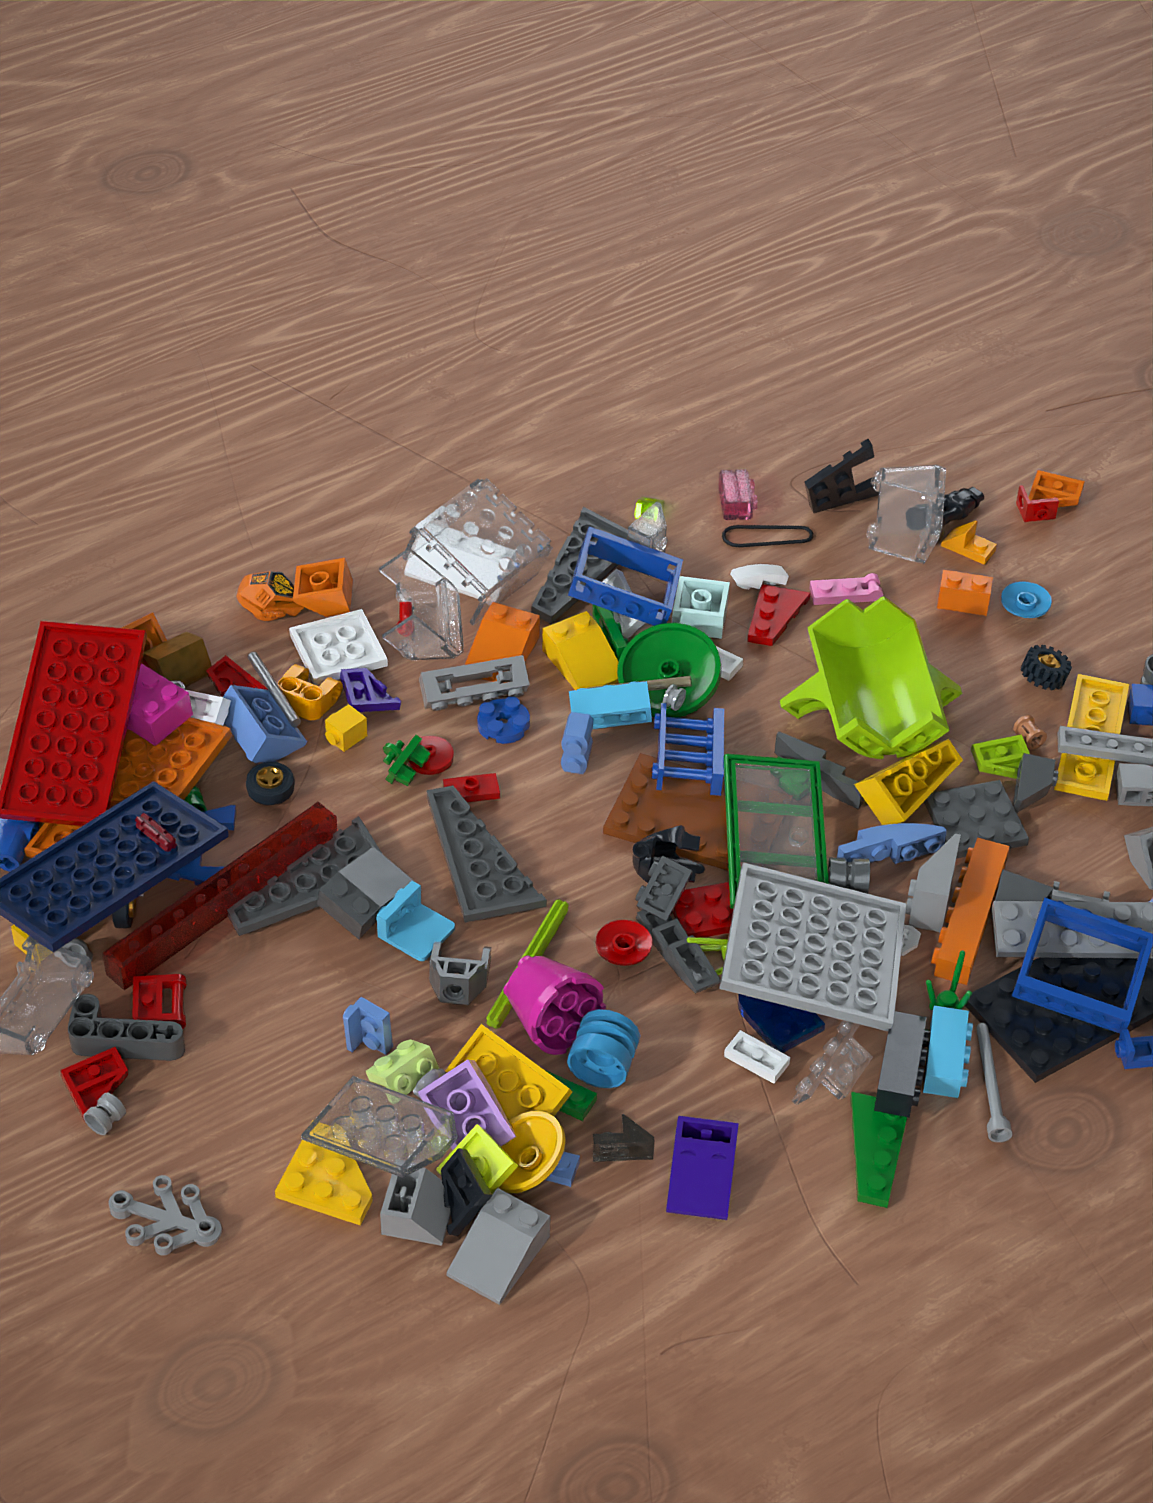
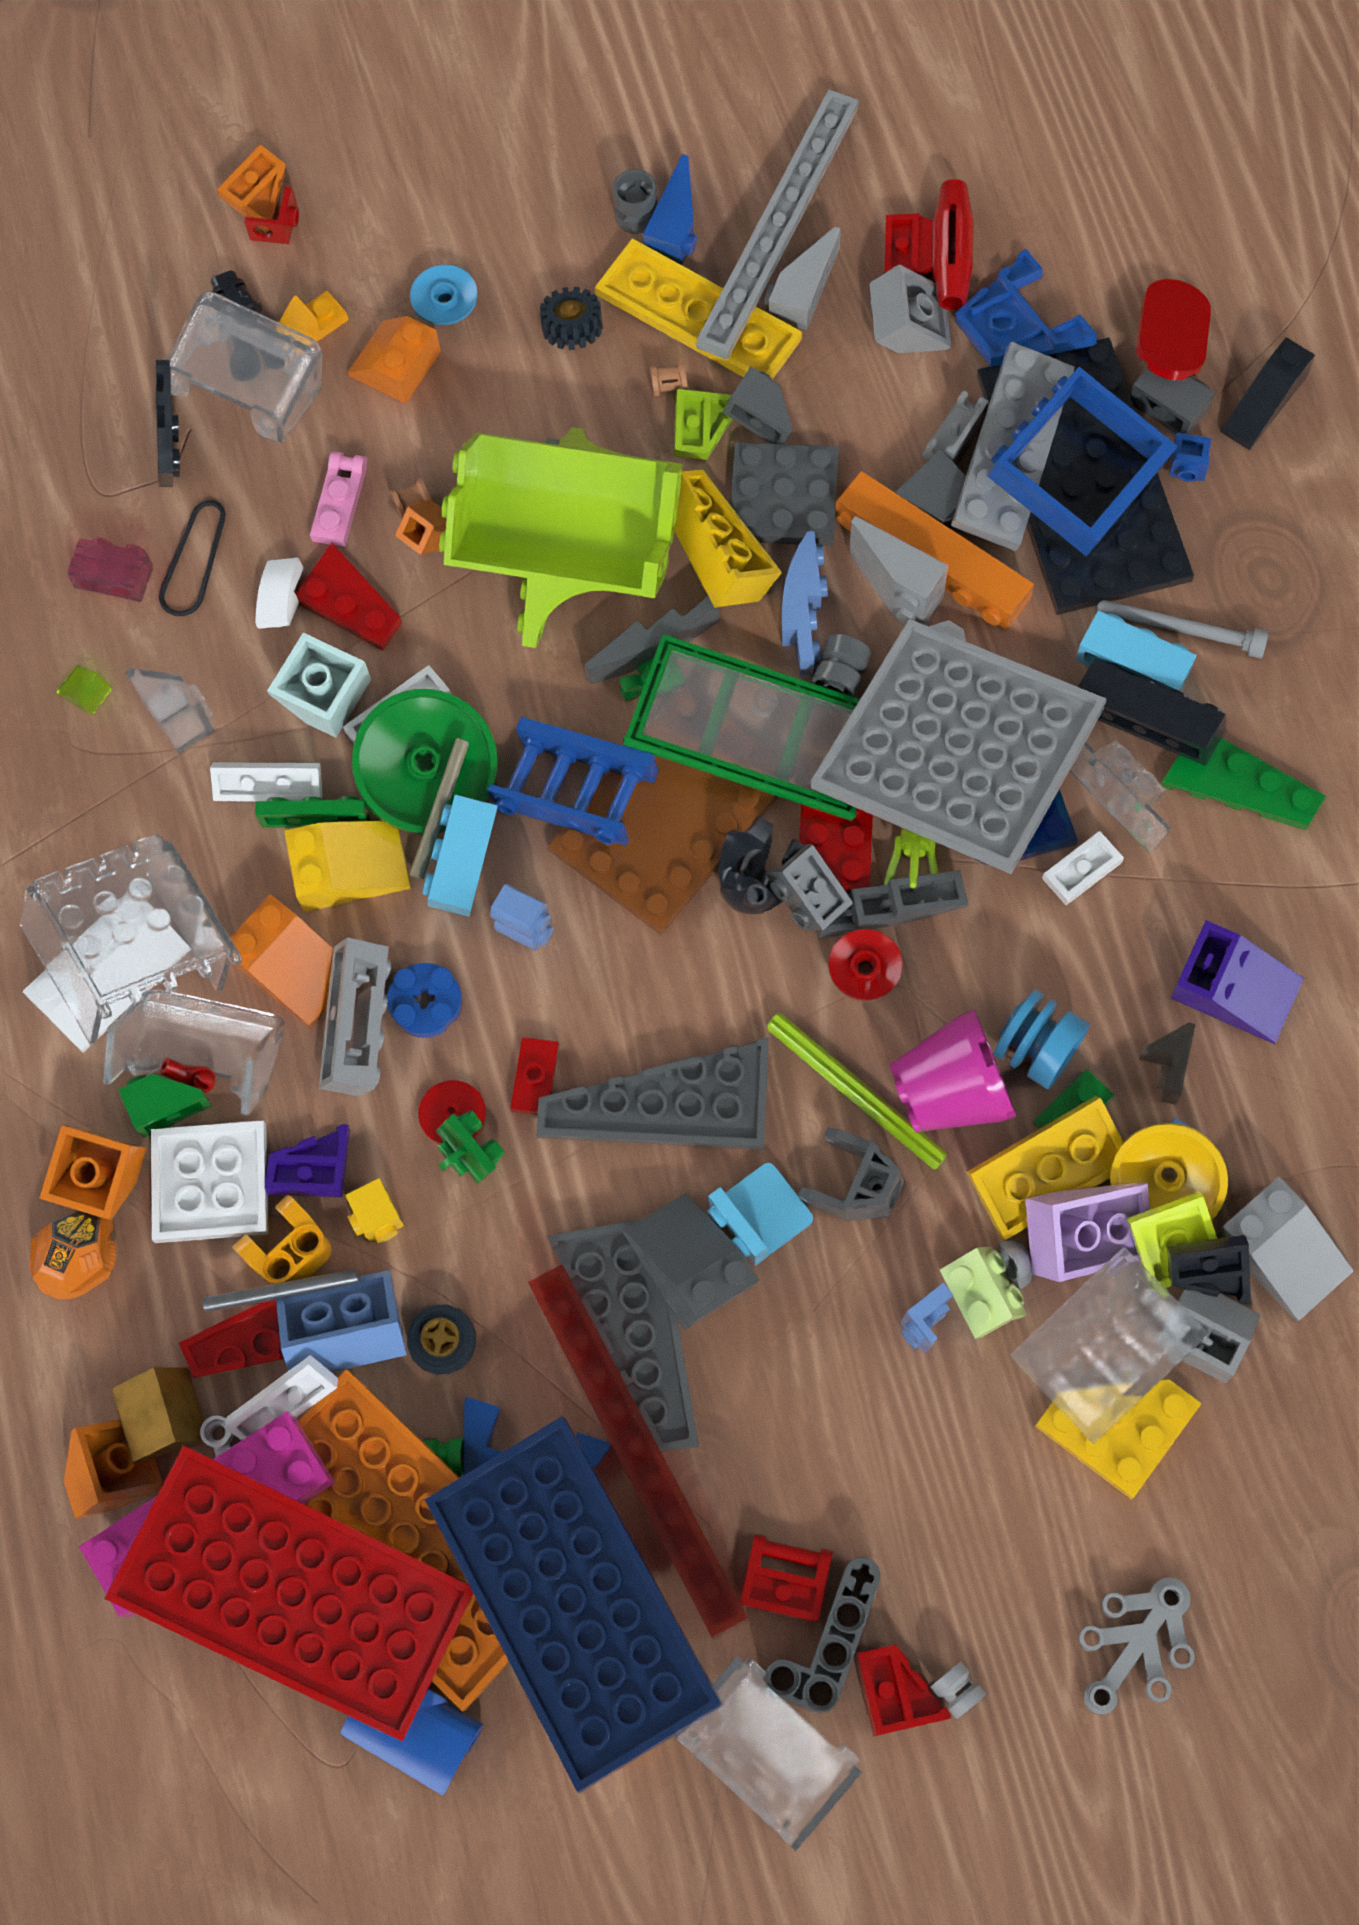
camera: 65 degrees left, 25 degrees up
dark red axle [135,813,177,852] -> none
dark grey wing [531,507,642,624] -> none
blue window [568,526,683,626] -> none
light grey bush [663,684,686,711] -> none
green plant [926,950,972,1010] -> none
none -> green slope [118,1074,212,1138]

